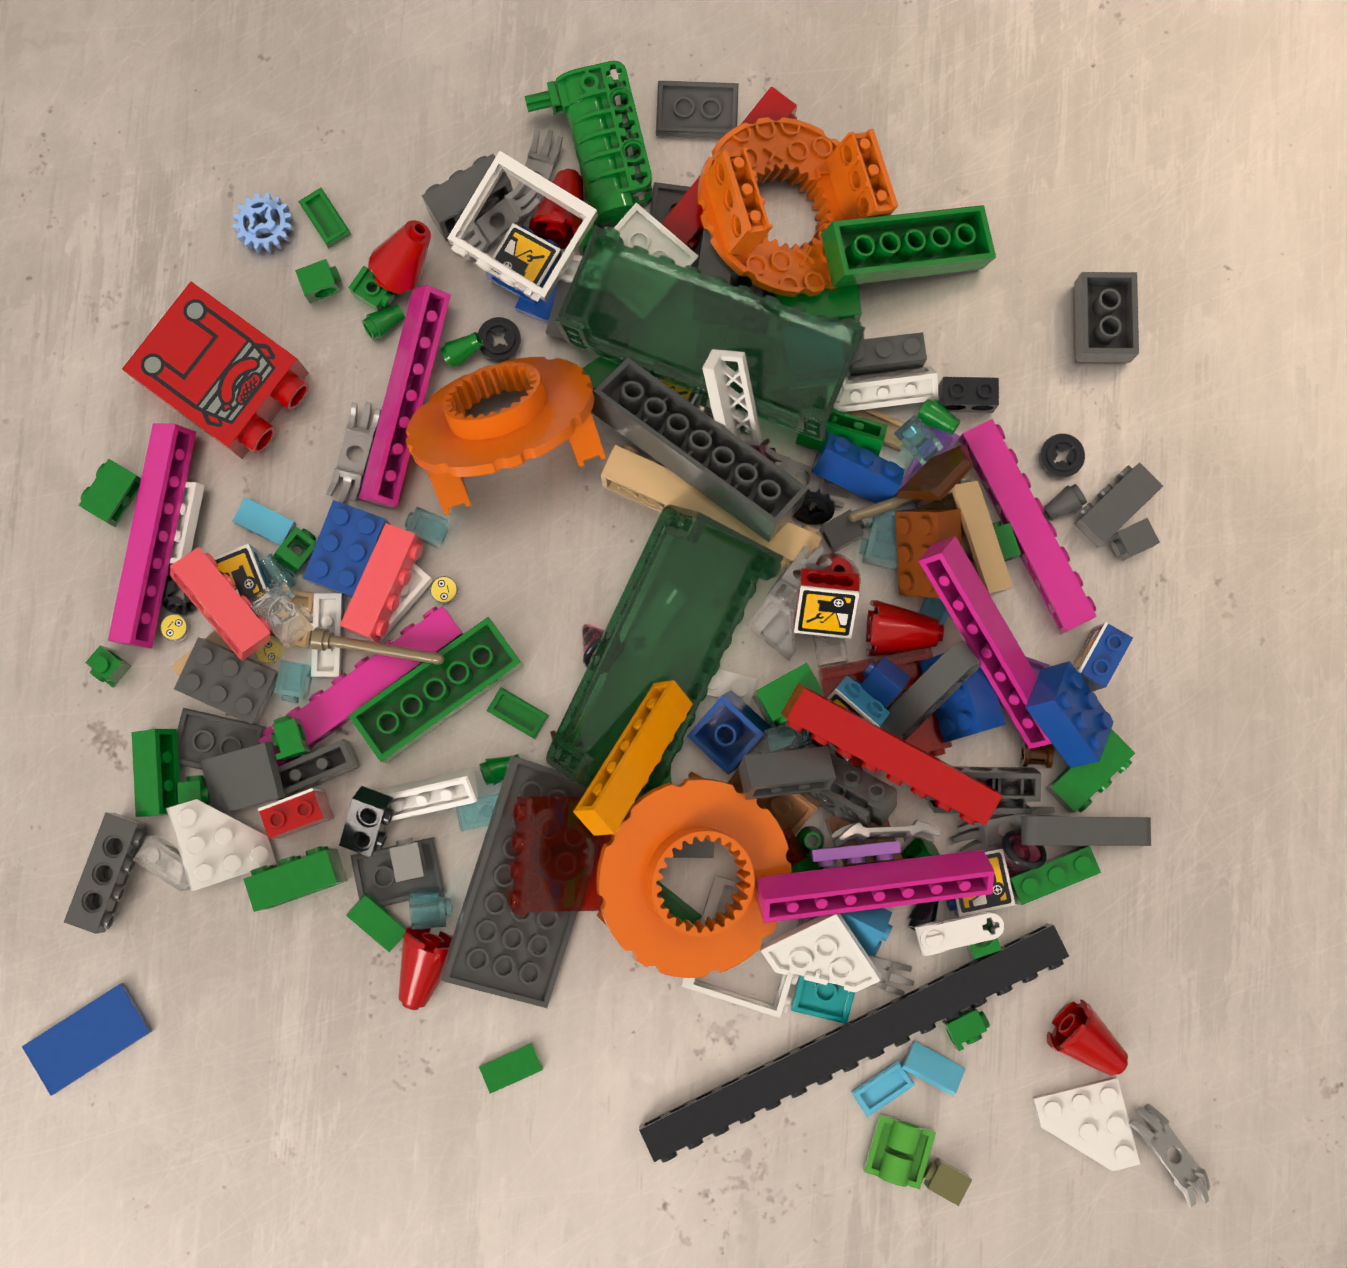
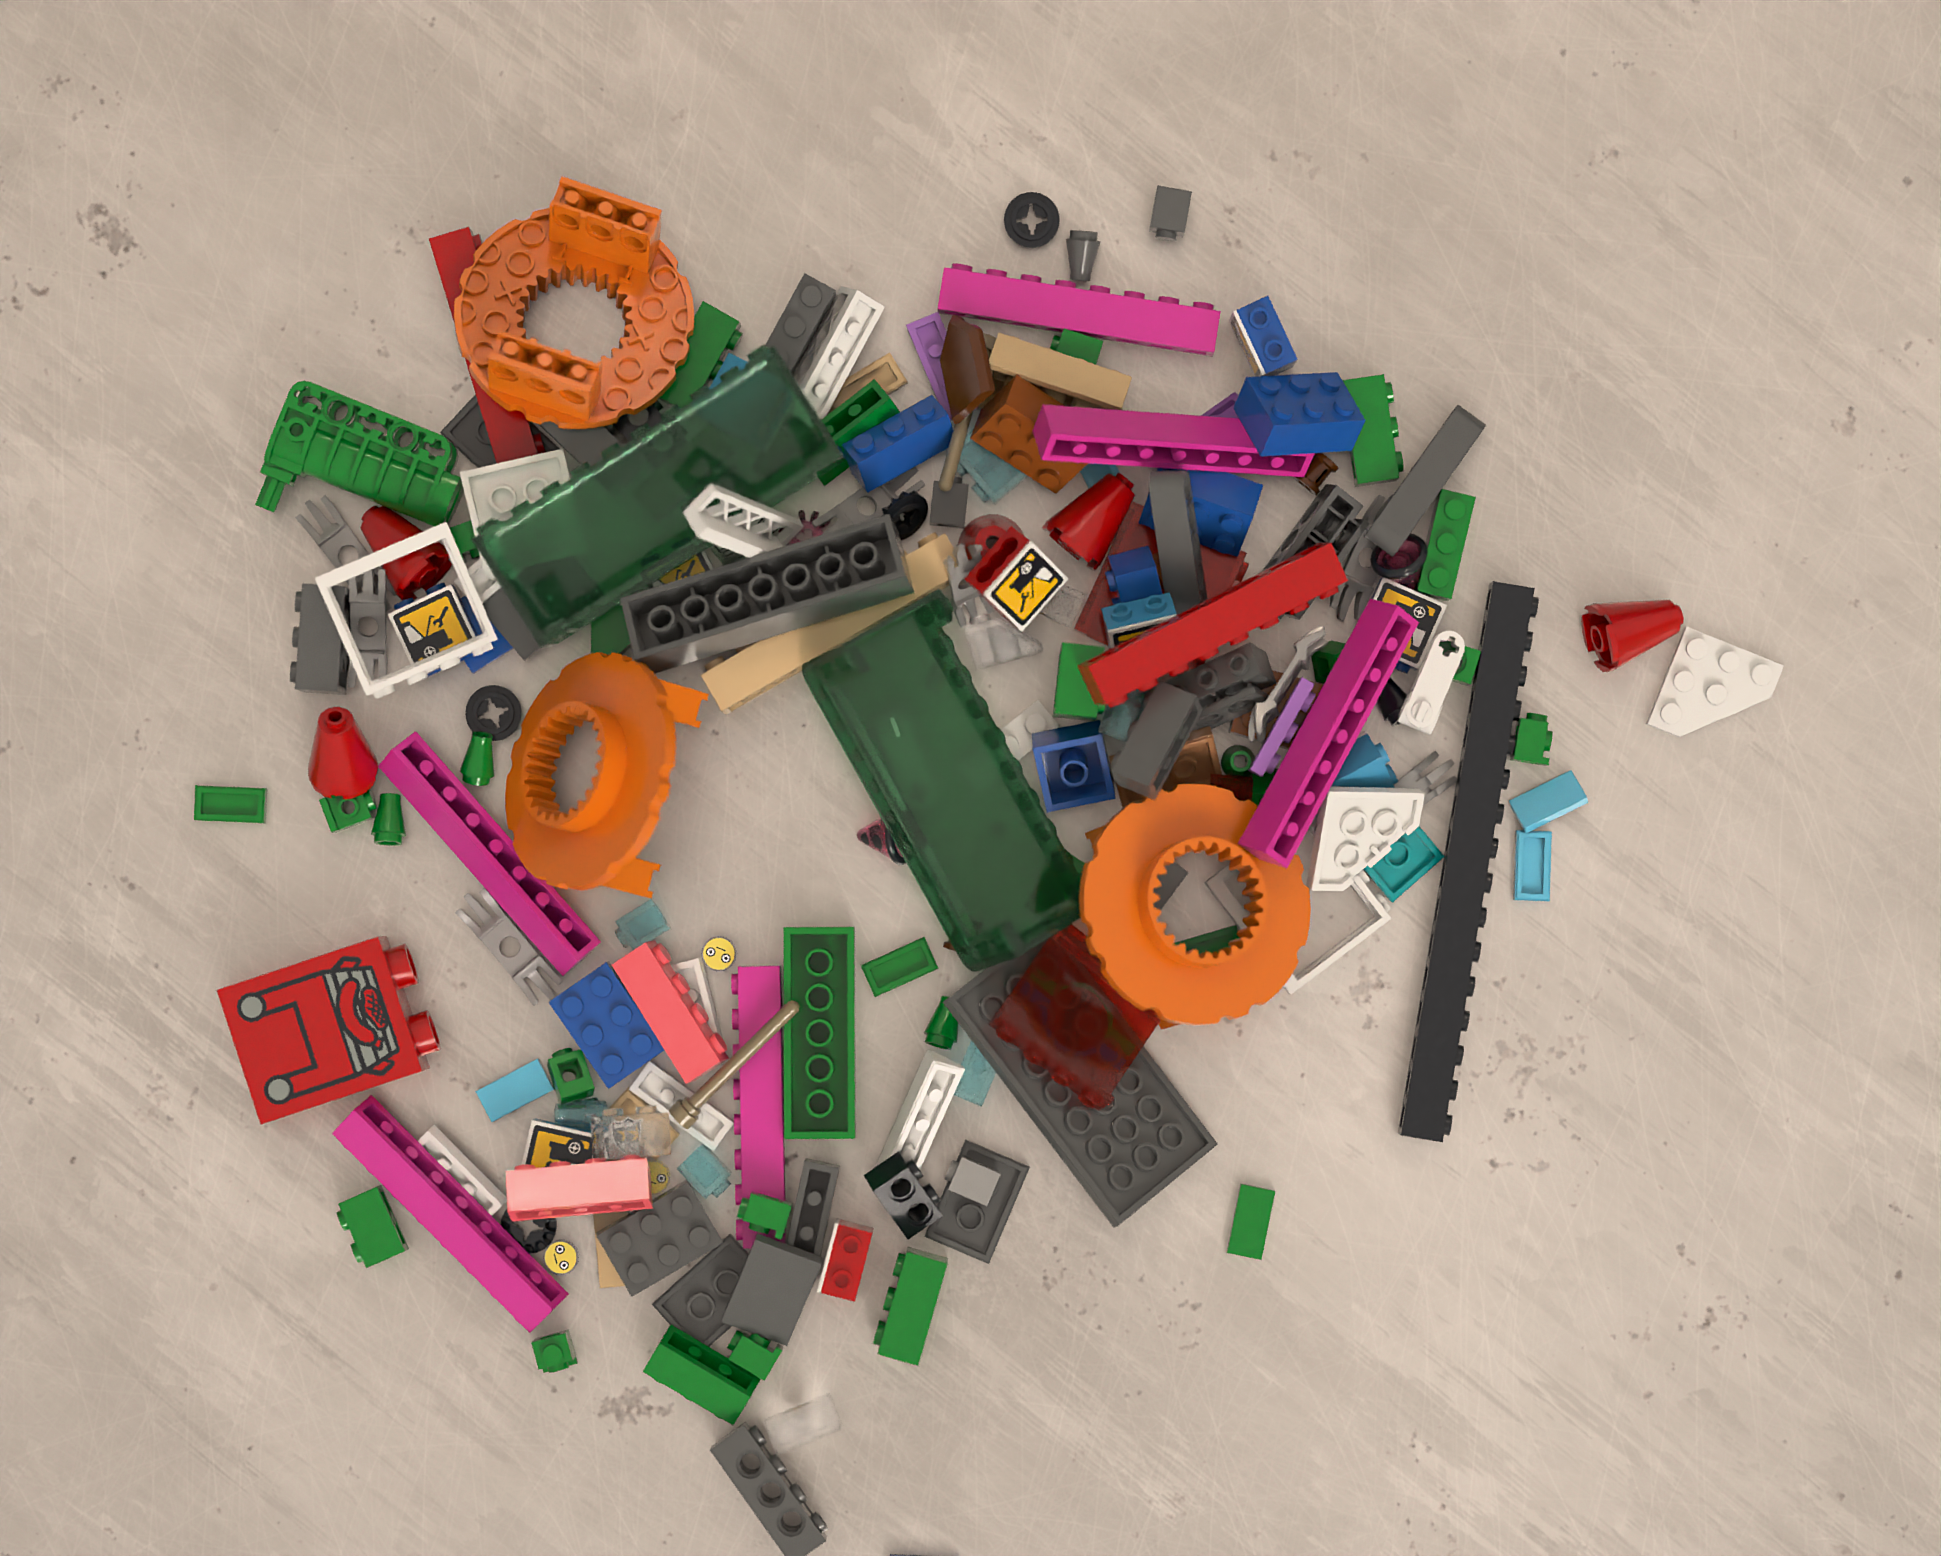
camera: 60 degrees left, 5 degrees up
white plate [166,799,276,891] -> none
light blue gear [232,192,294,253] -> none
green brick [295,259,342,303] -> none
green tile [346,892,407,952] -> none
red cone [398,926,452,1010] -> none
clear light blue brick [409,887,452,930] -> none
light orange brick [573,680,693,836] -> none
dark grey tile [656,81,739,138] -> none
green brick [821,205,996,287] -> none
bright green plate [863,1114,936,1189] -> none
clear light blue brick [893,415,943,466] -> none
green cone [917,398,961,435] -> none
olive brick [923,1157,972,1206] -> none
black brick [938,377,999,413] -> none
dark grey brick [1074,272,1139,363] -> none
dark grey brick [1075,462,1163,548] -> none
light grey piece [1128,1104,1210,1208] -> none

